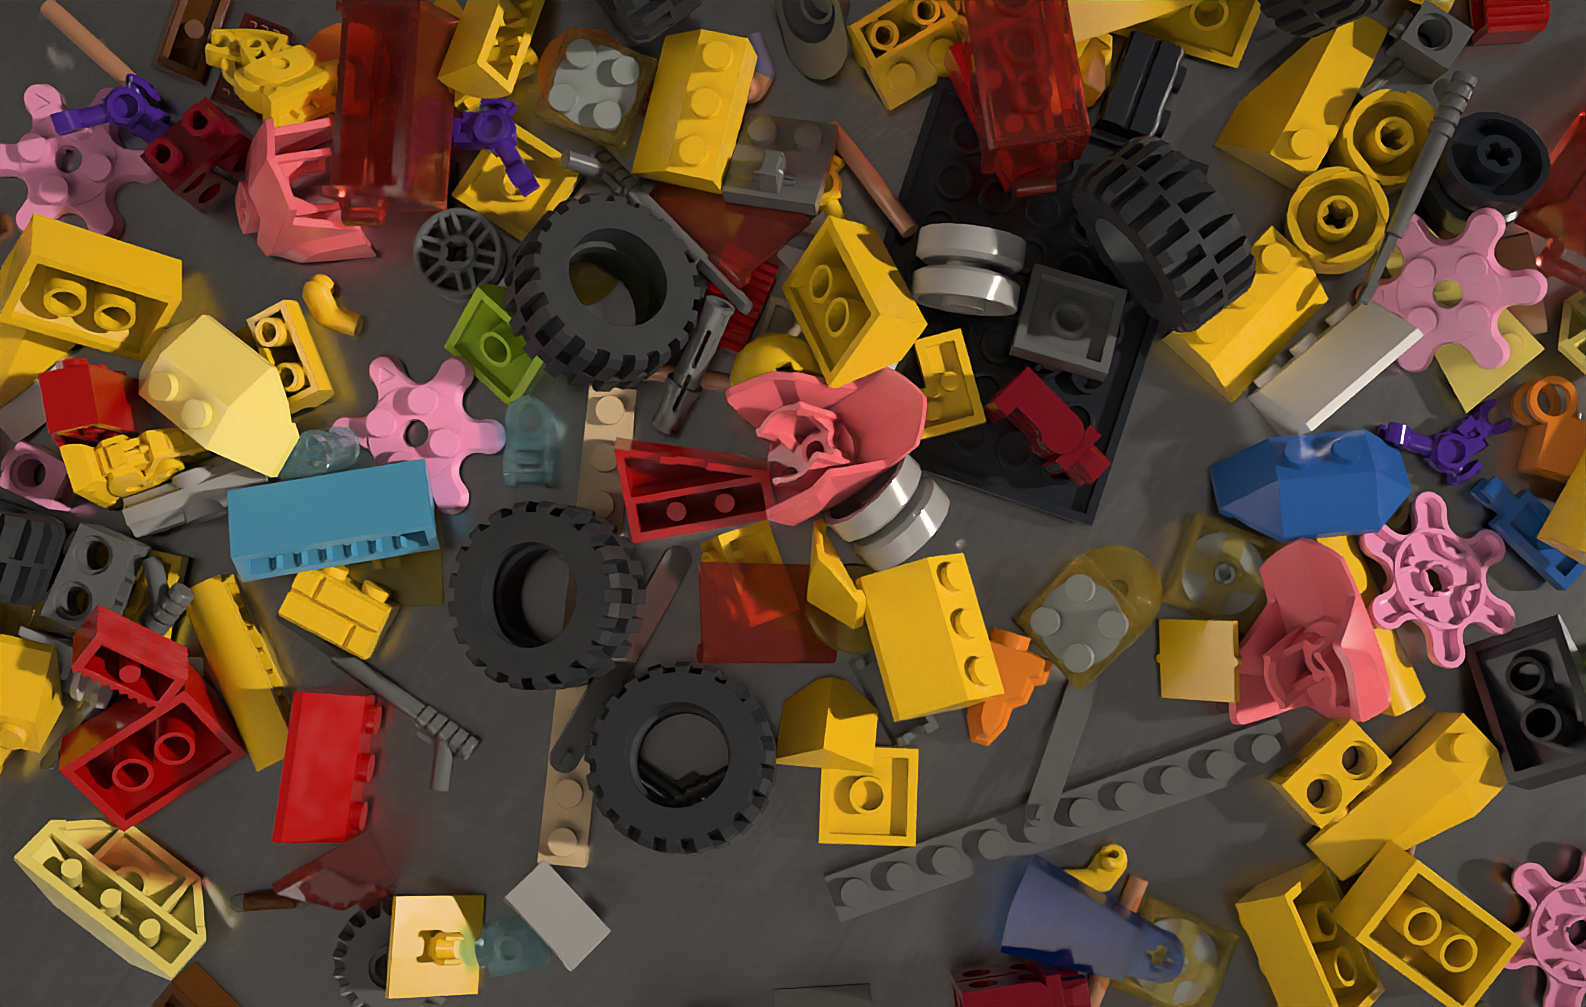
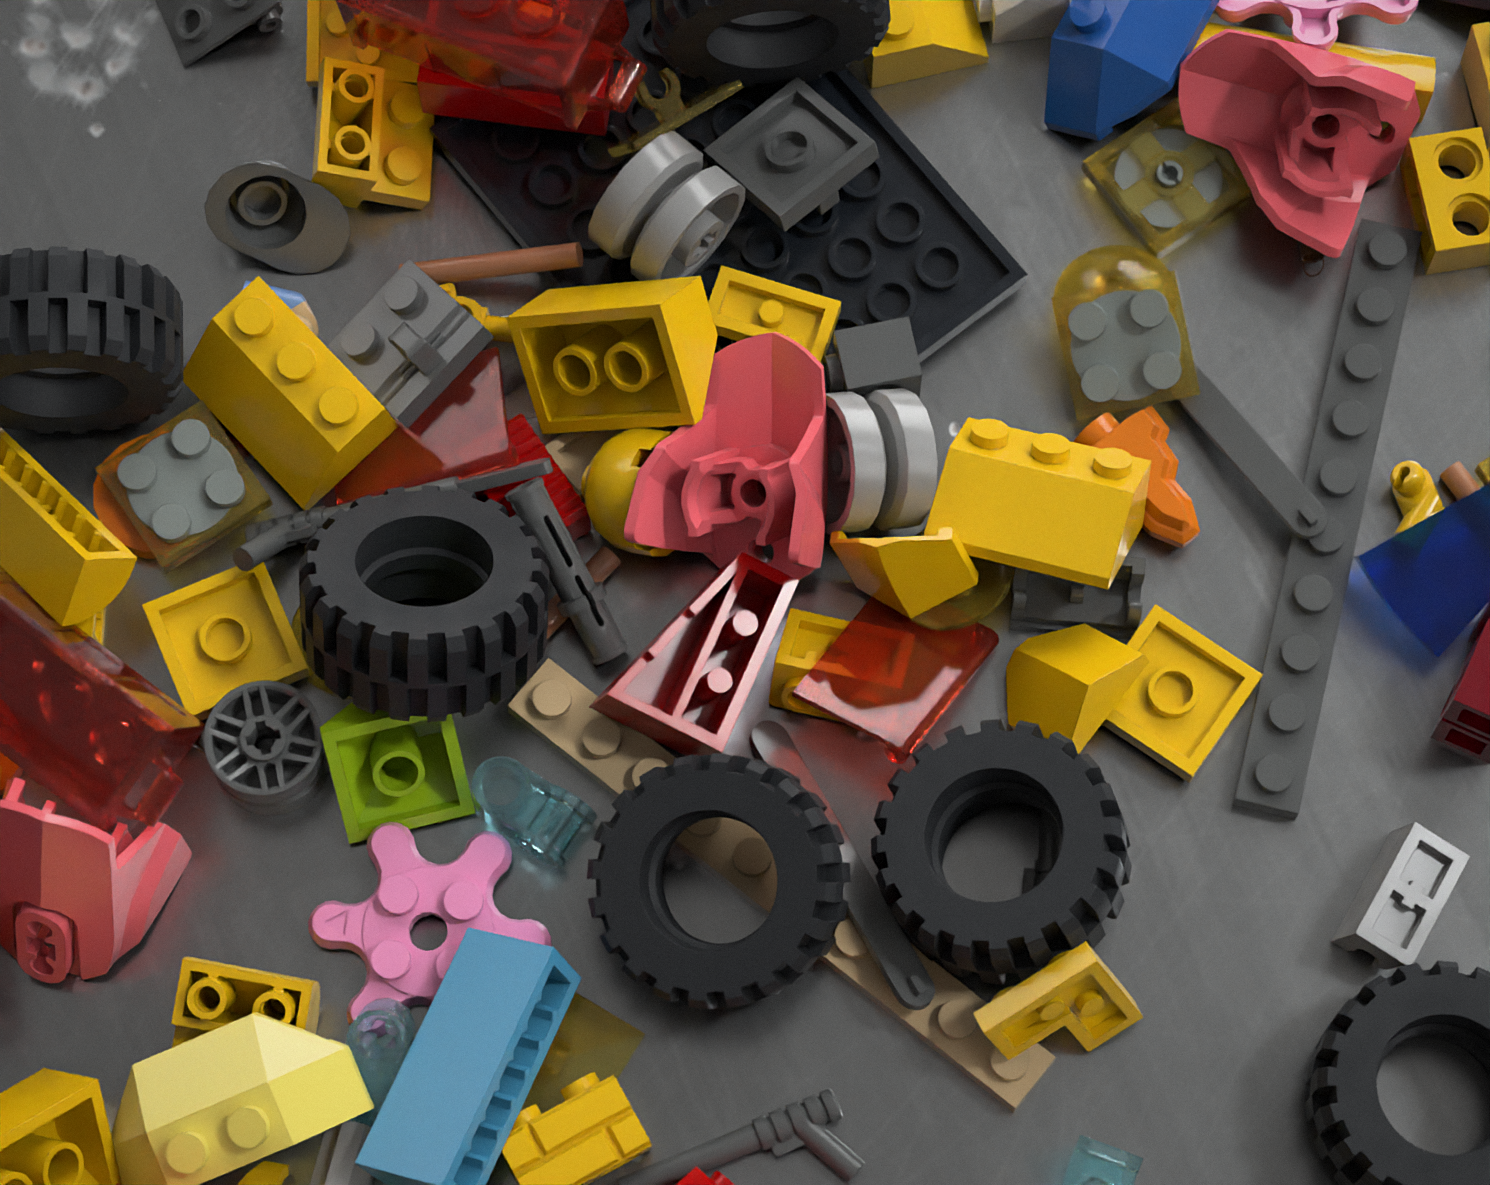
camera: 55 degrees left, 15 degrees down
yellow arm [302,274,364,337] -> none
dark purple piece [426,98,540,197] -> none
light grey hinge [503,860,611,971] -> none
dark red hips [983,367,1112,487] -> none
yellow piece [1156,618,1243,703] -> none
none -> clear yellow piece [608,68,744,158]
none -> dark grey brick [824,316,923,398]
none -> yellow plate [973,941,1143,1061]

